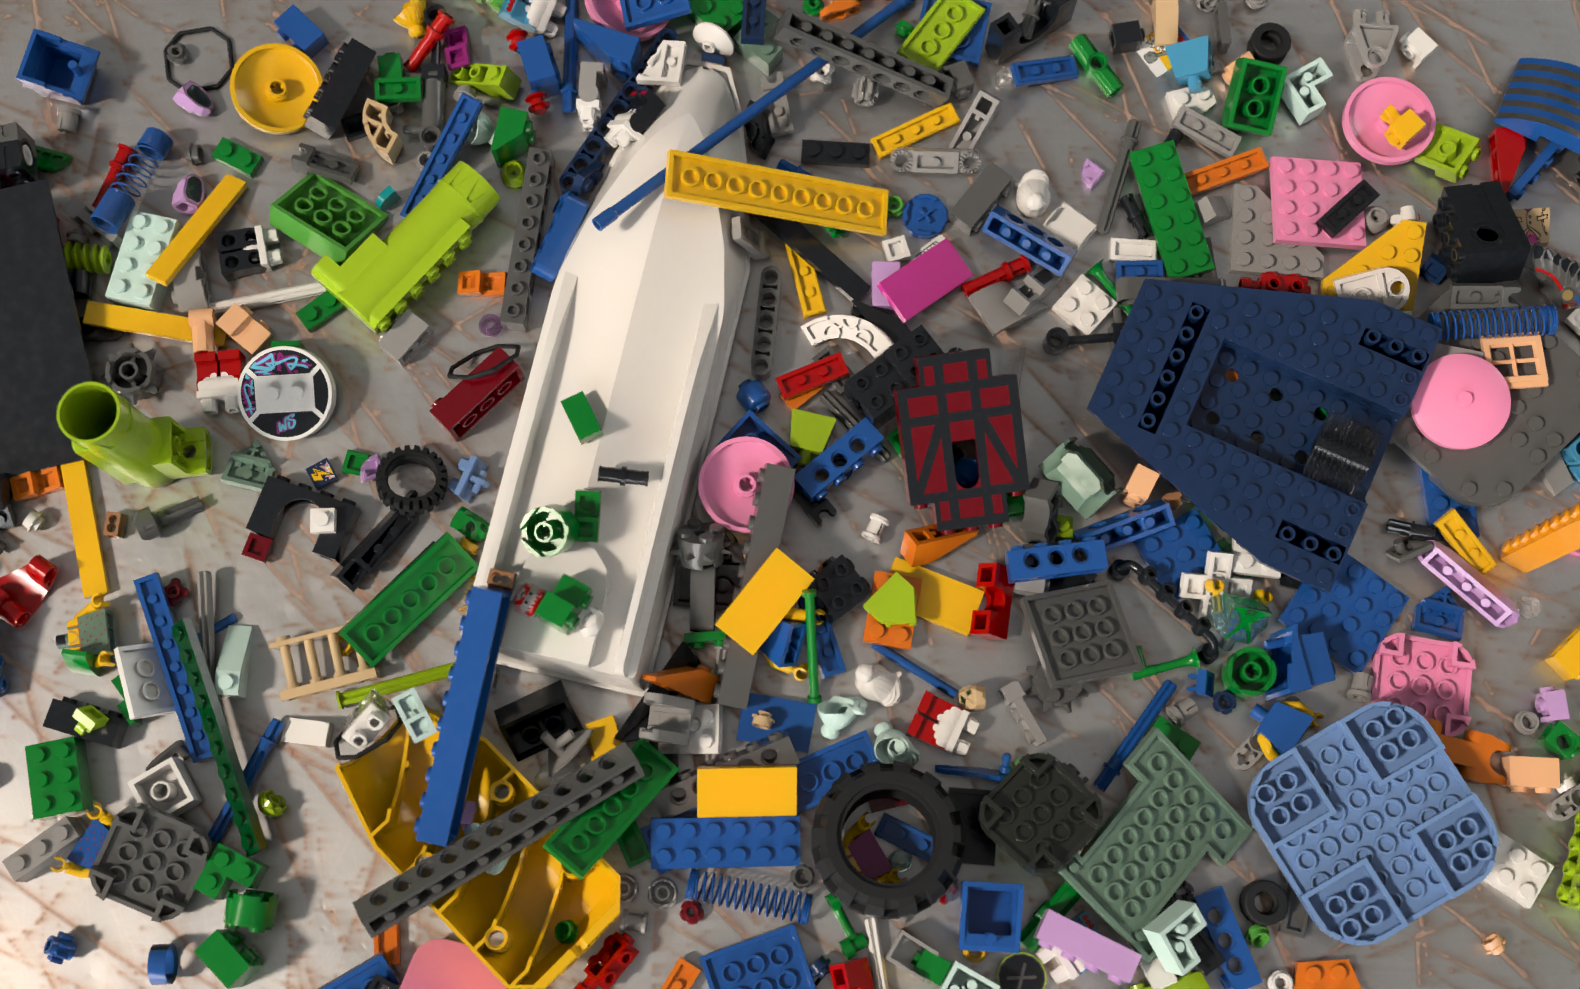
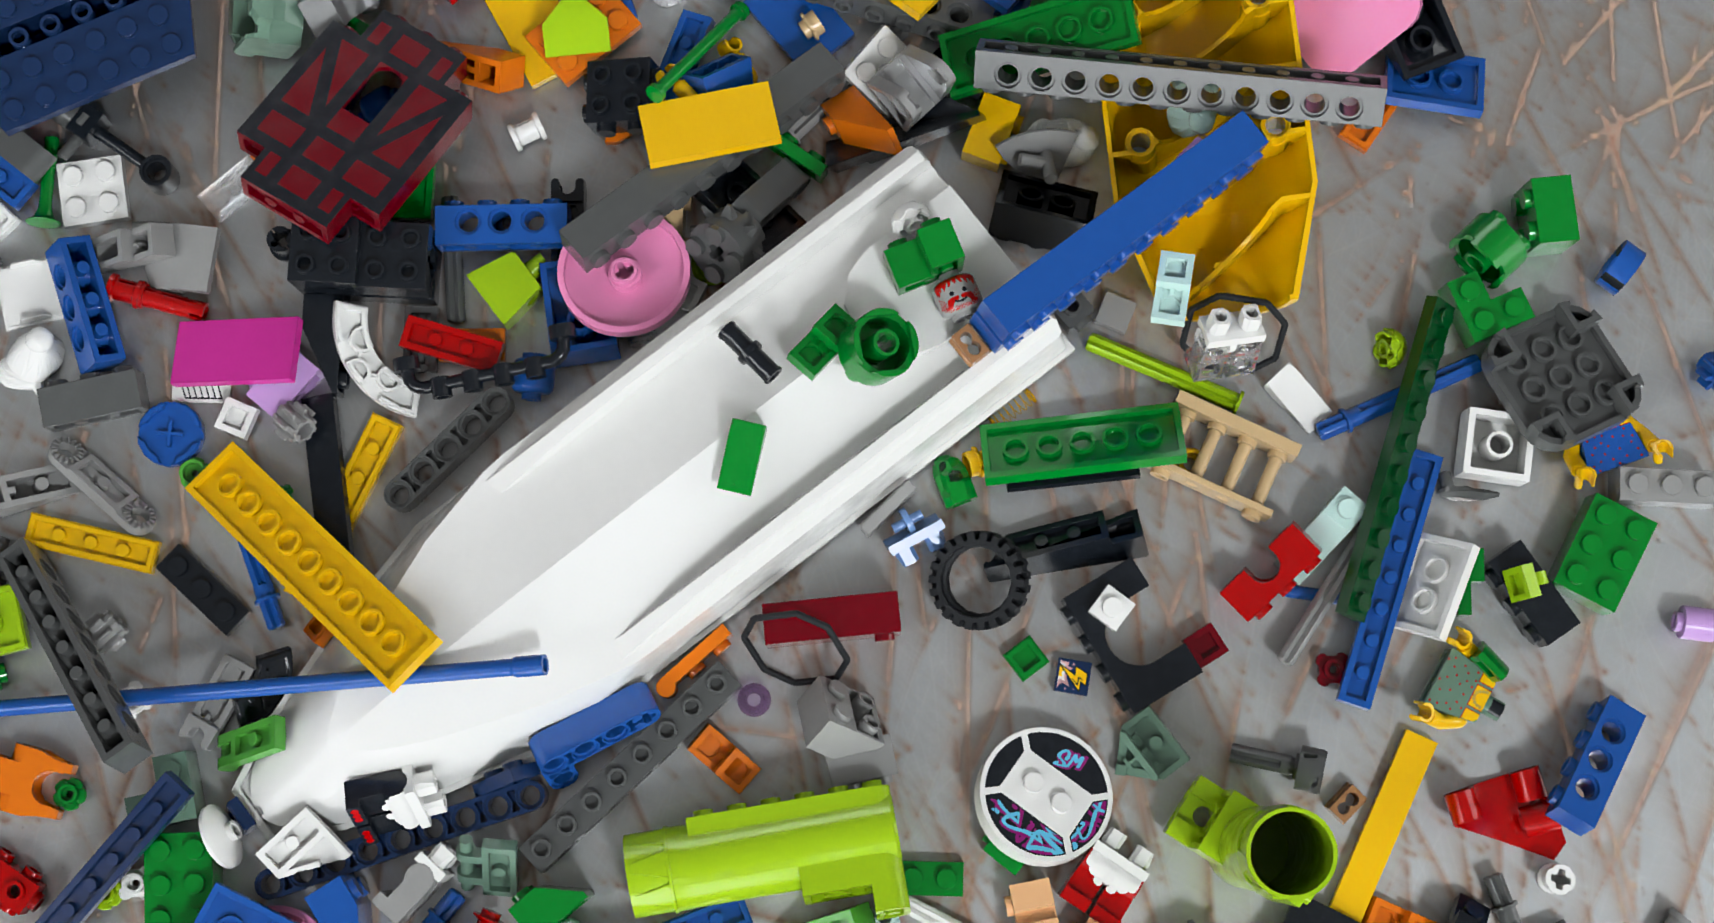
camera: 140 degrees left, 5 degrees up
white plate [22,510,45,532] -> none
lavender tile [360,453,380,483] -> none
lime plate [500,160,526,188] -> none
light grey plate [730,216,771,260] -> none
none -> bright green plate [218,715,286,772]
none -> light grey gear [272,401,317,444]
none -> black bar [392,322,577,400]
none -> sand green plate [456,834,519,897]
none -> orange plate [656,623,733,699]
none -> light grey slope [797,675,885,759]
none -> light grey tile [861,480,916,538]
none -> red arch [1220,520,1322,622]

